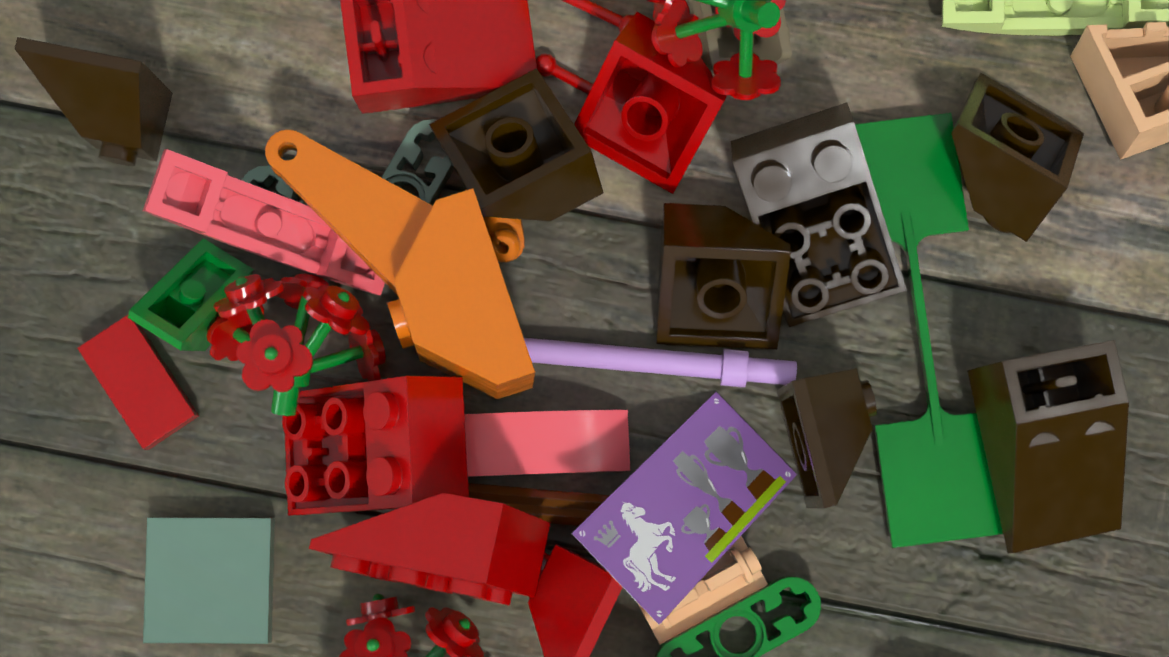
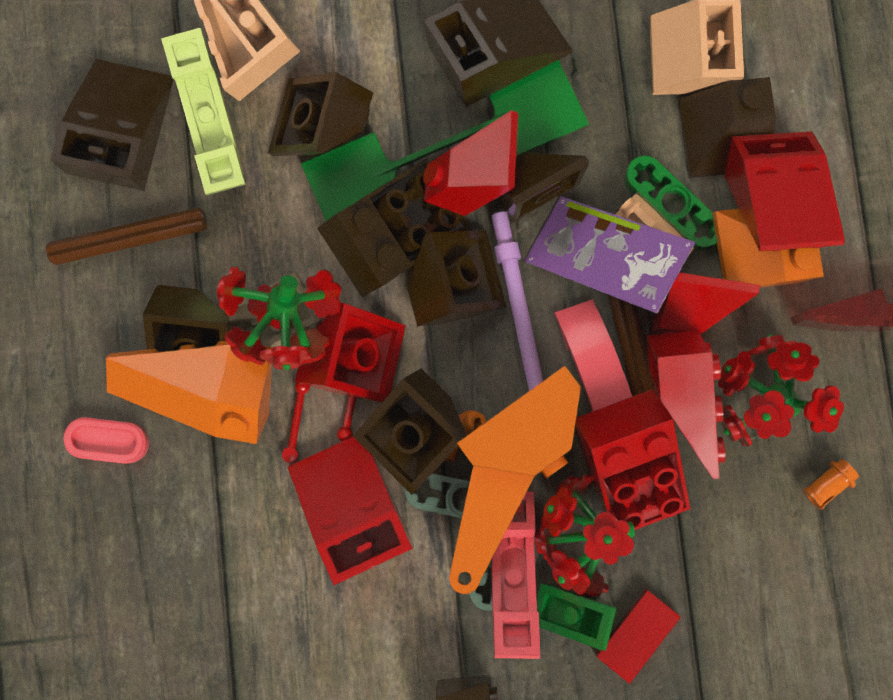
camera: 105 degrees left, 0 degrees up
sand green tile [143,517,275,644] -> none
none -> red slope [423,110,518,216]

